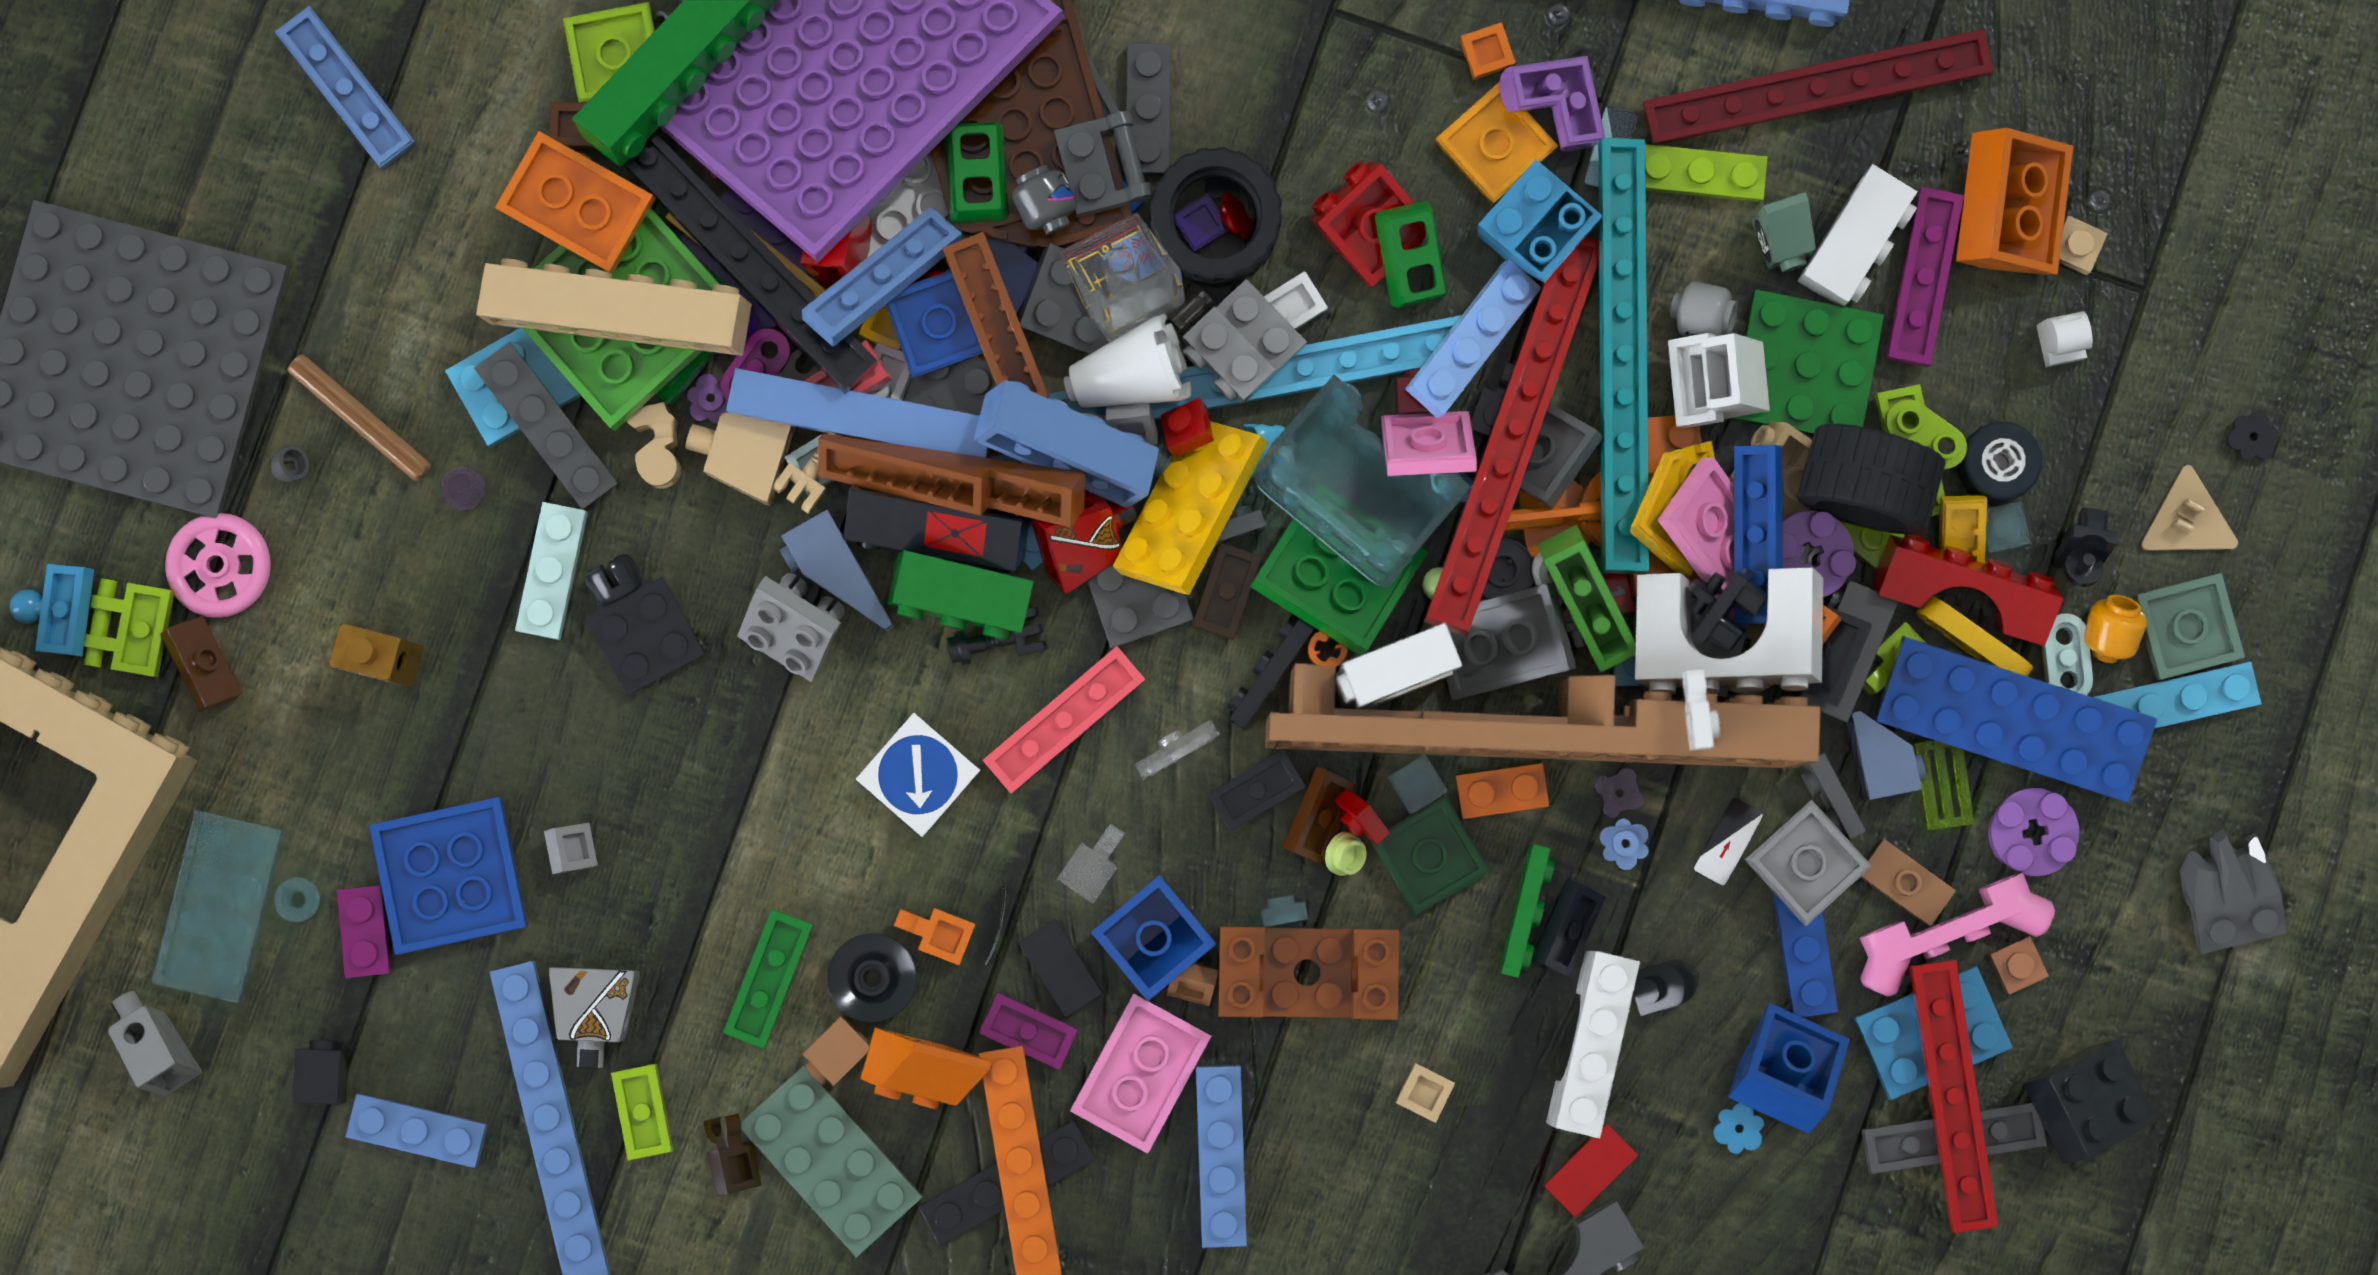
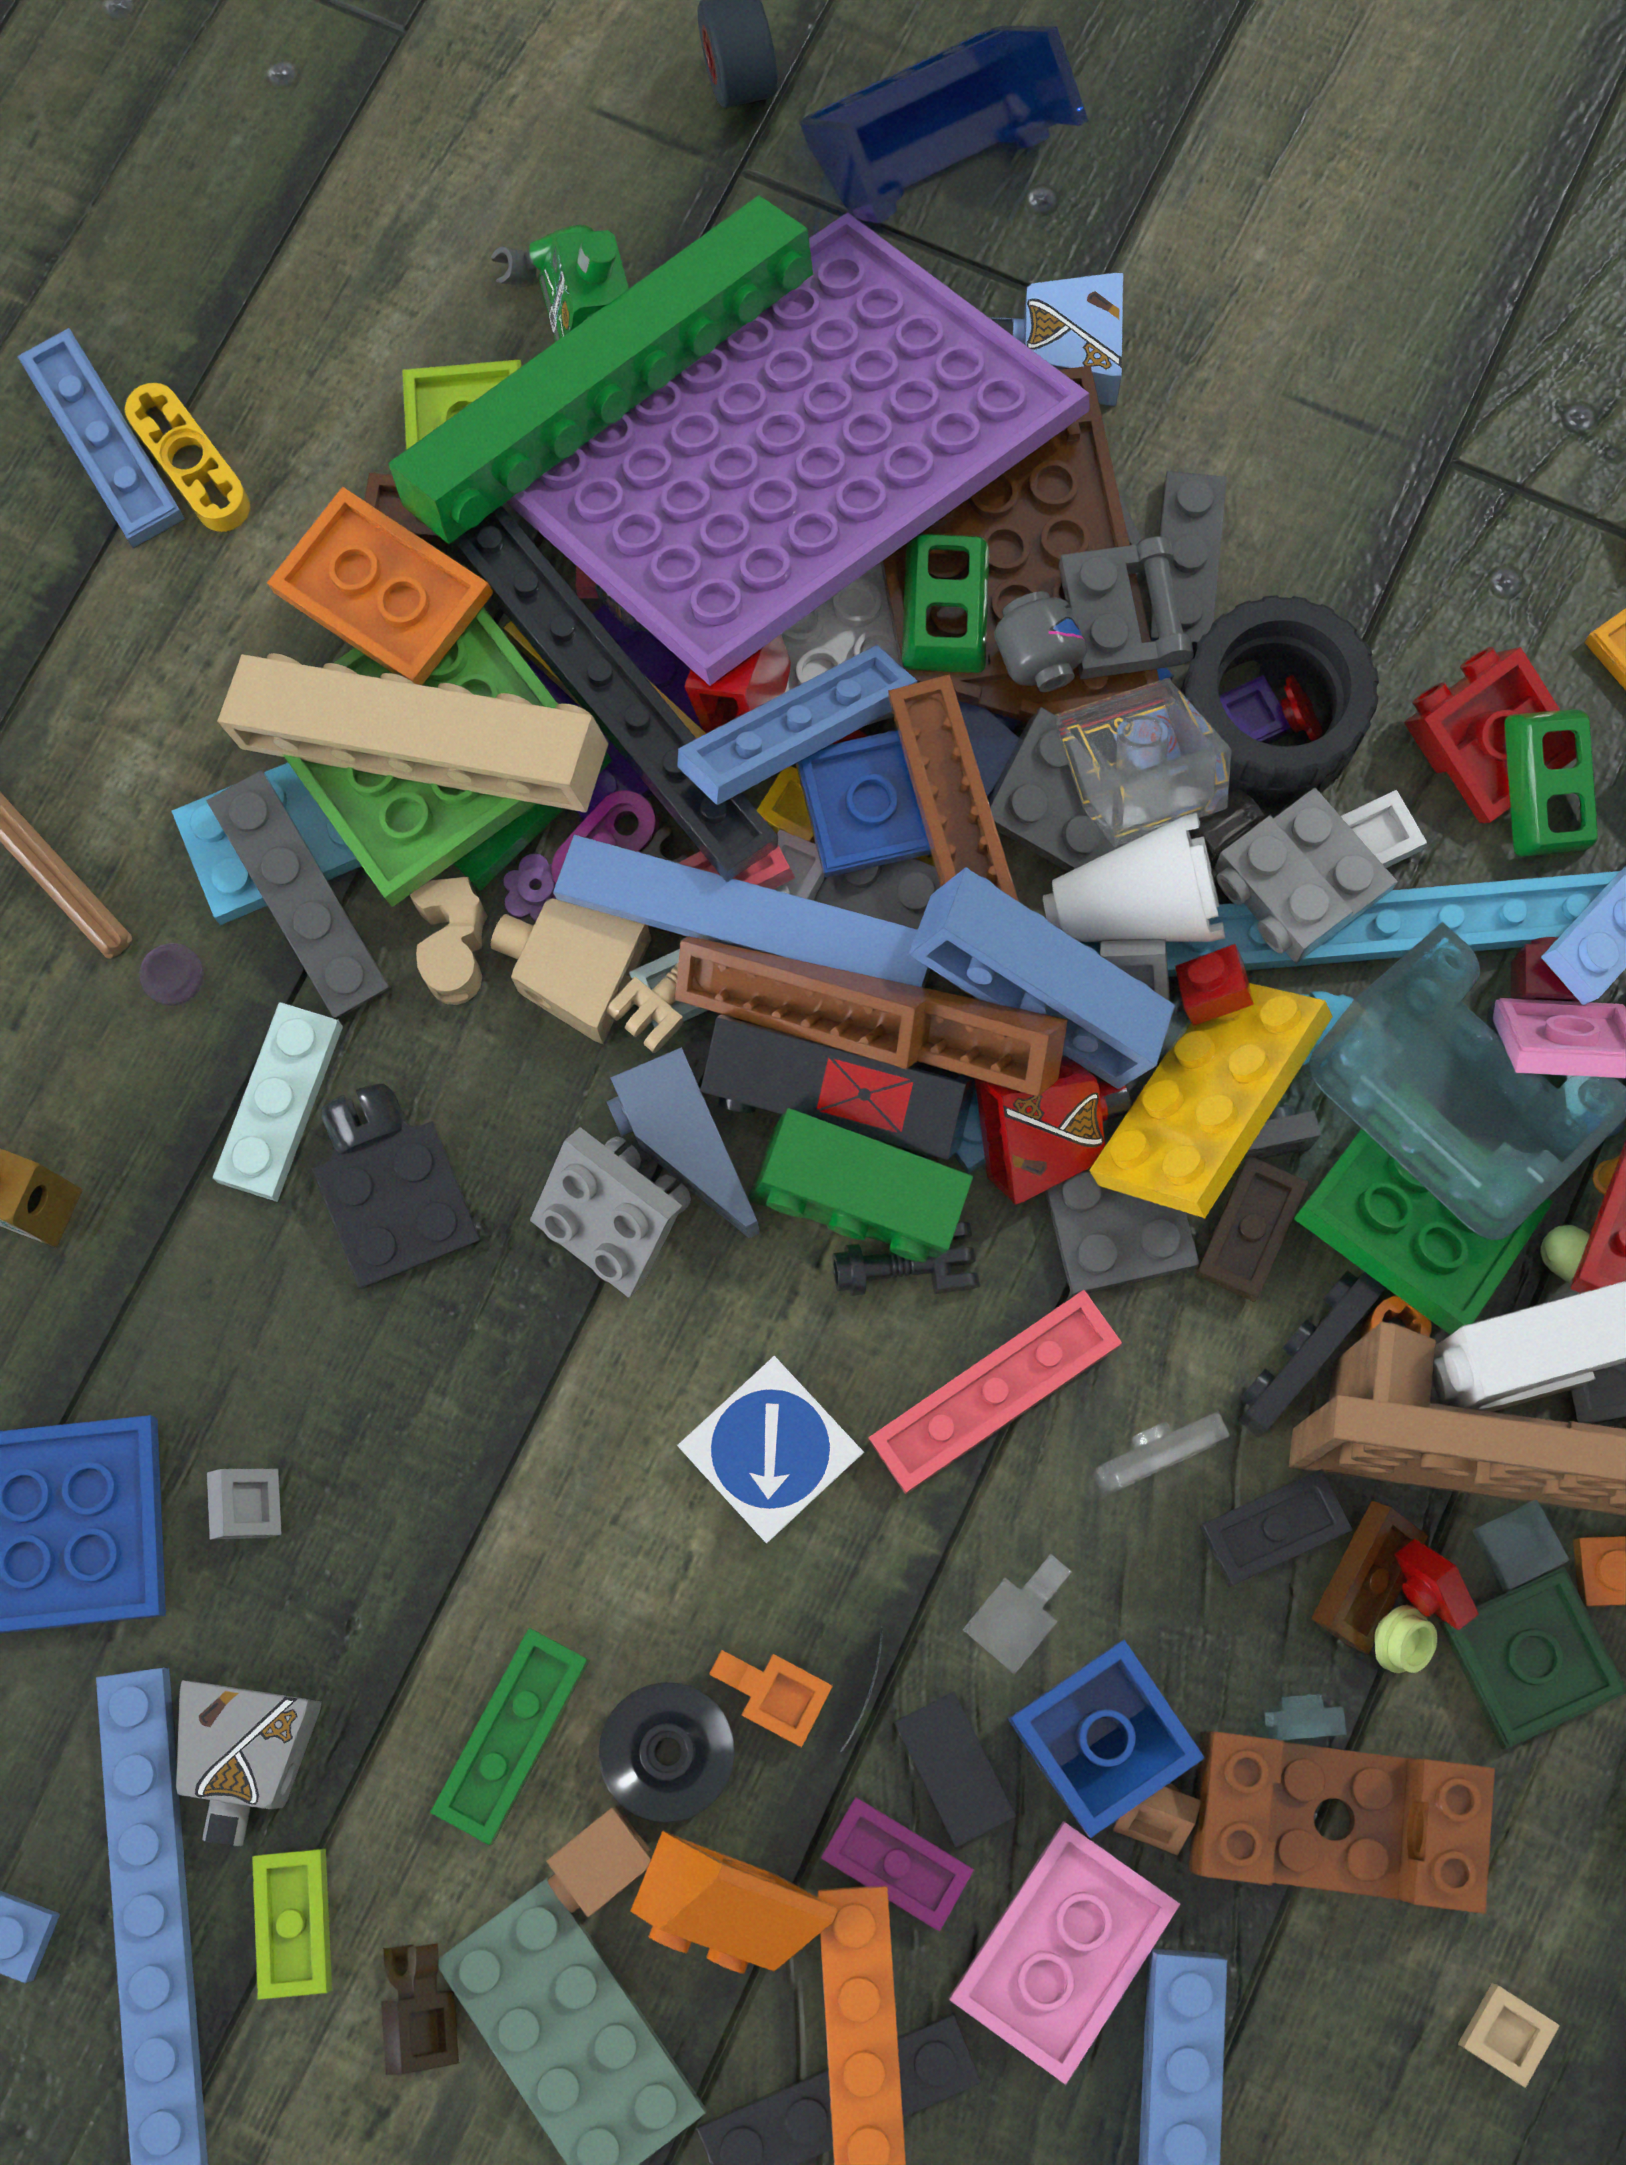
camera: 15 degrees right, 10 degrees down
none -> yellow beam [125,383,250,532]

